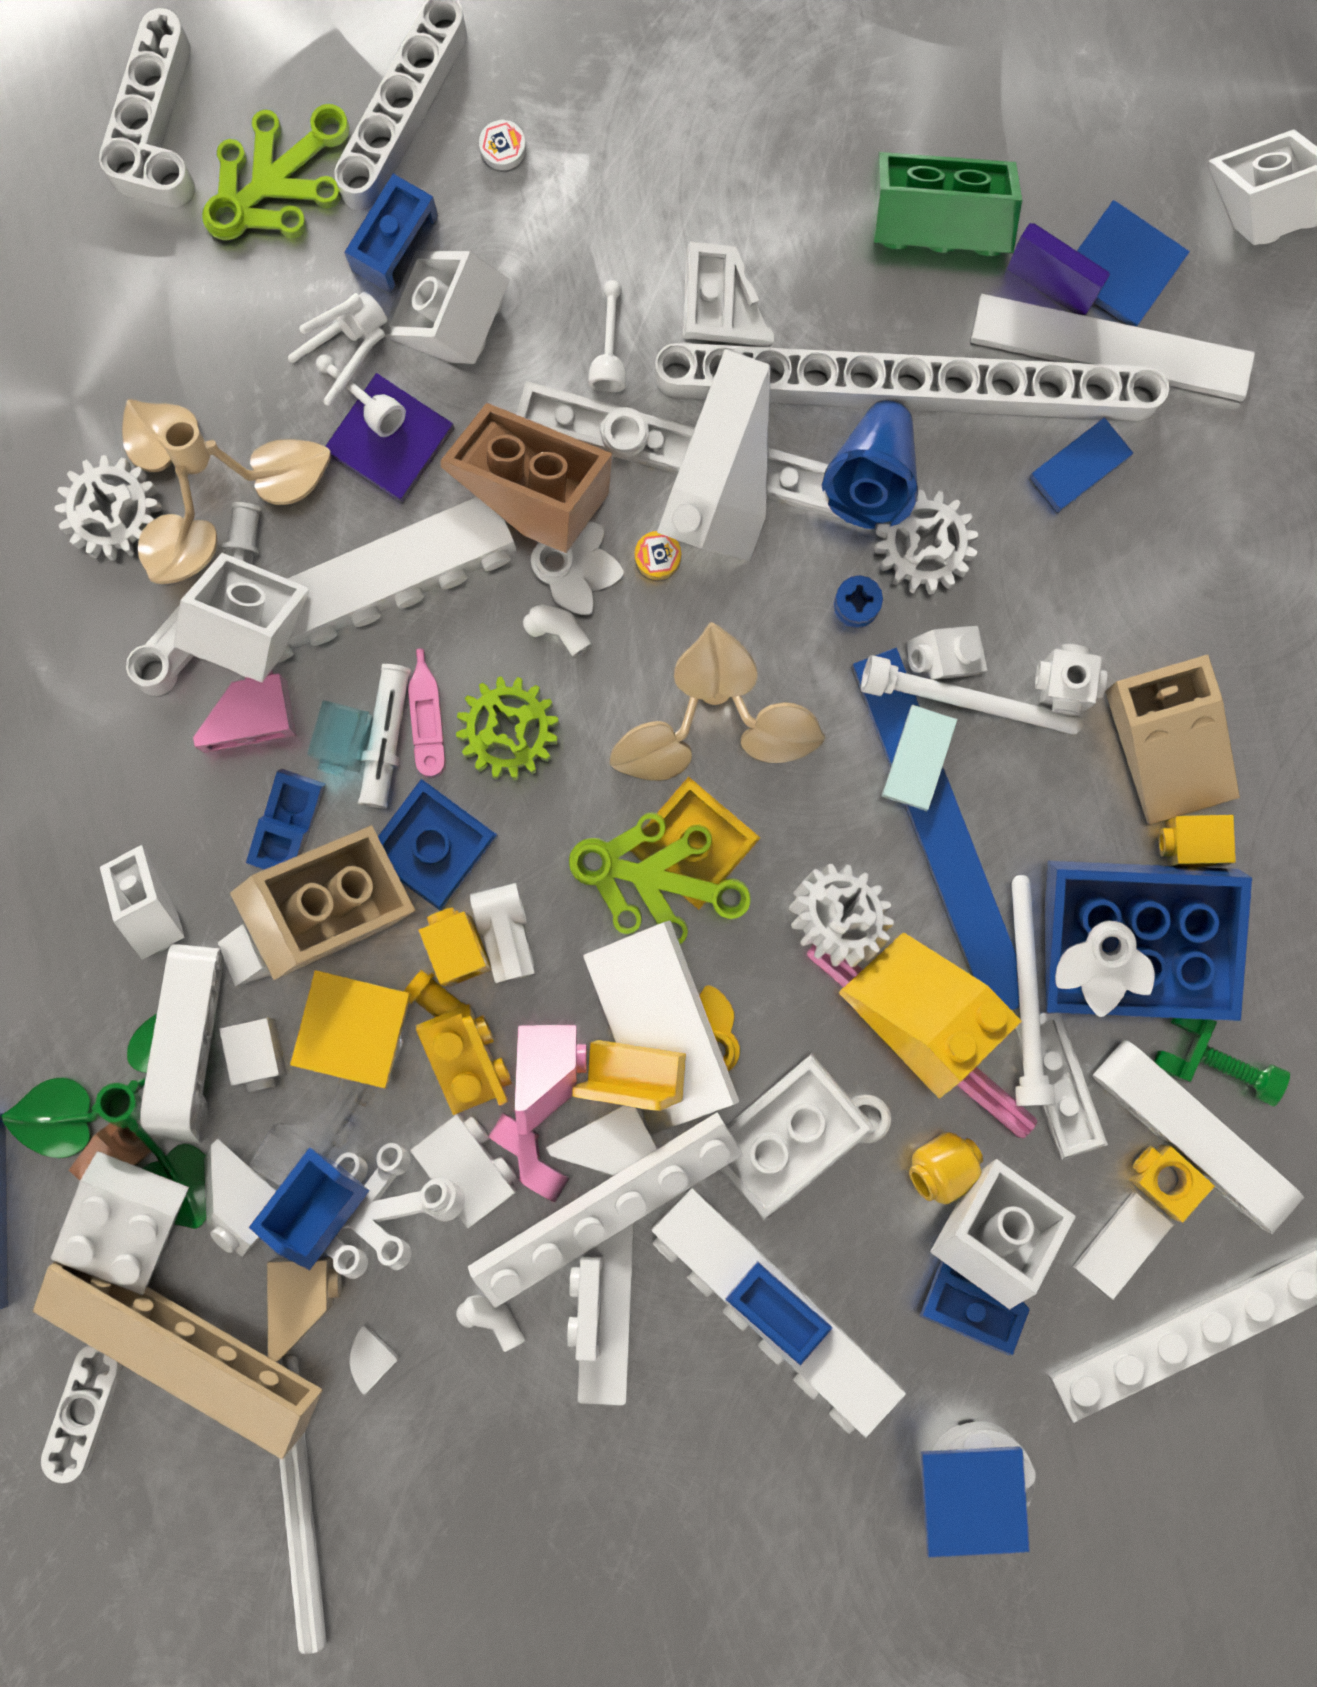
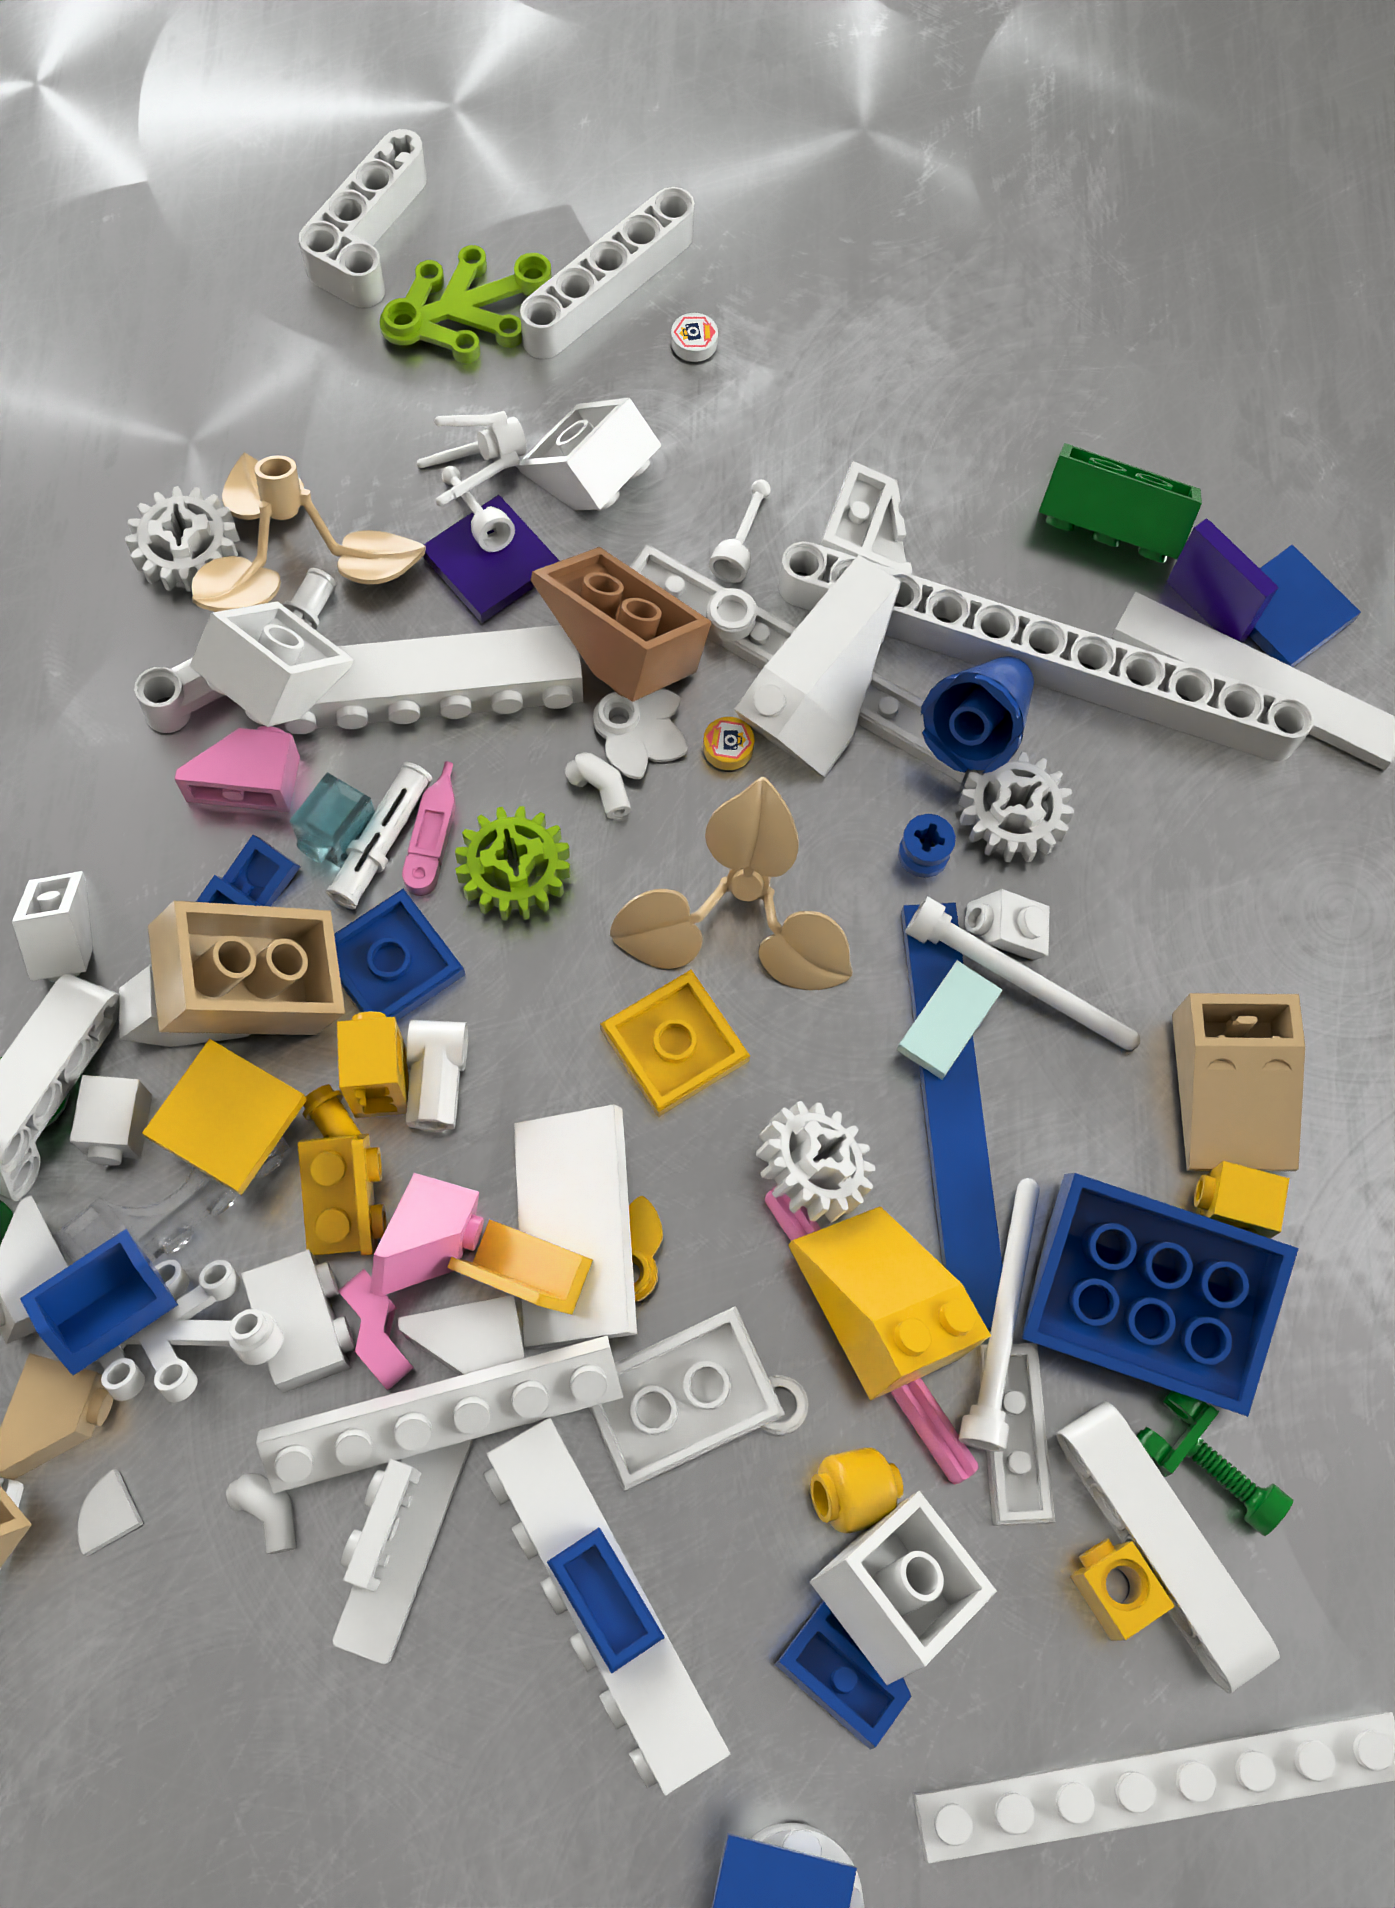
camera: 10 degrees right, 15 degrees down
blue panel [344,174,438,293] -> none
lime plant [569,812,751,944] -> none
blue tile [1029,417,1134,513] -> none
white brick [1035,644,1107,716] -> none
white plate [1055,921,1155,1017] -> none
white tile [1073,1192,1174,1299] -> none

